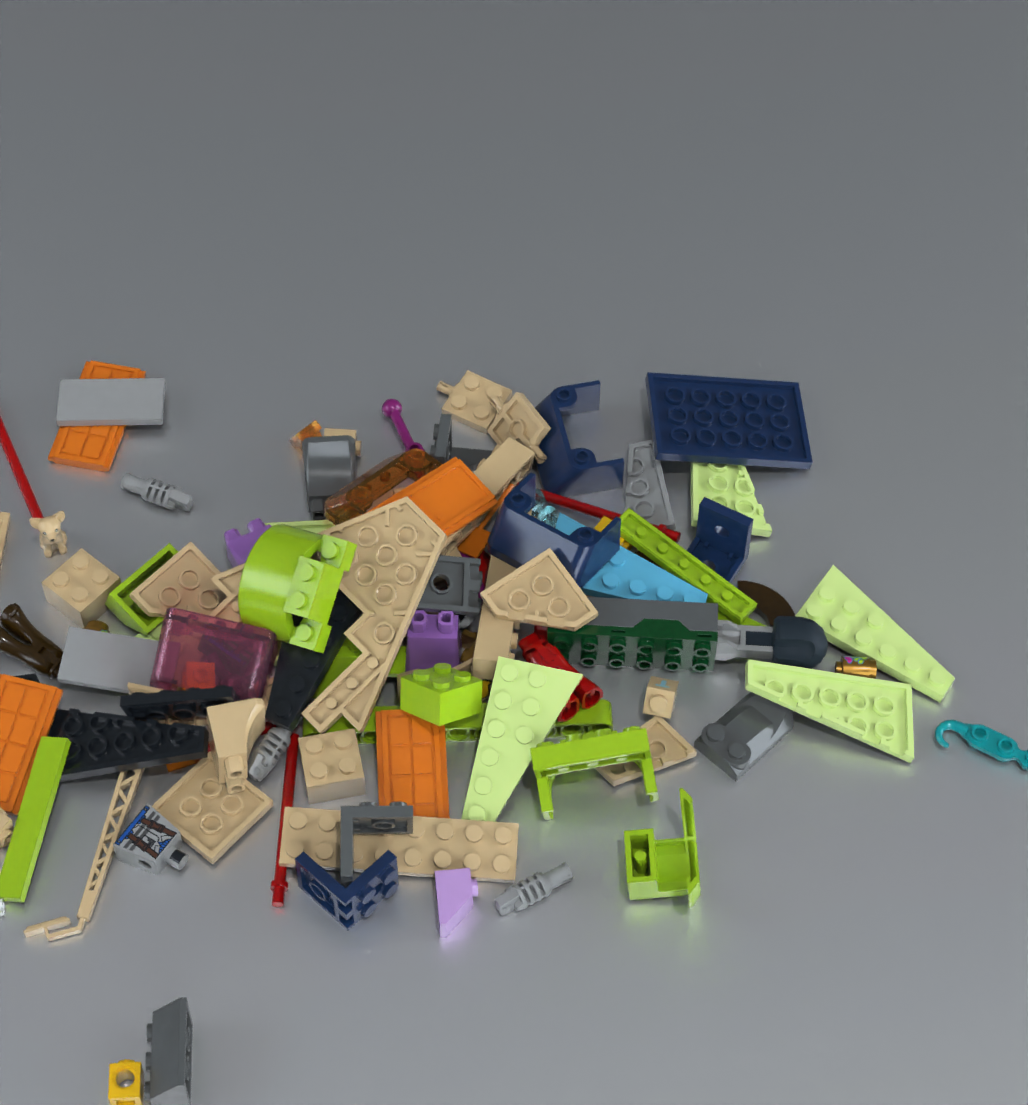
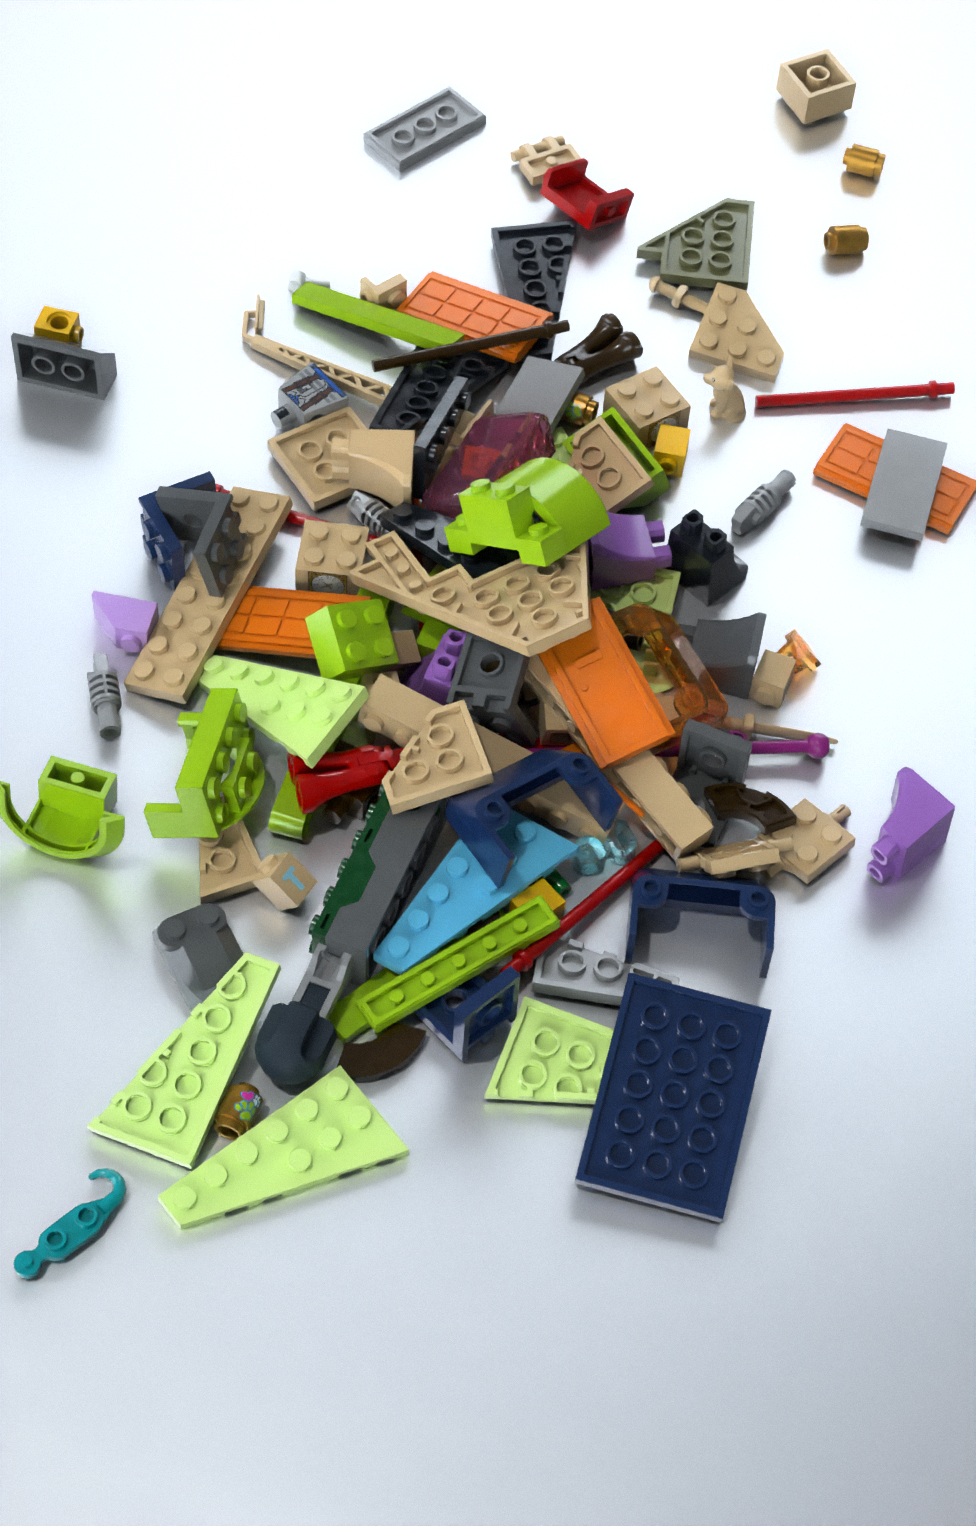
camera: 105 degrees right, 0 degrees up
none -> dark brown bar [371,319,570,372]
none -> yellow brick [653,424,691,478]
none -> black hips [663,509,748,607]
none -> dark brown tile [704,783,797,835]
none -> tan sword [709,712,839,744]
none -> medium lavender hips [866,766,956,883]

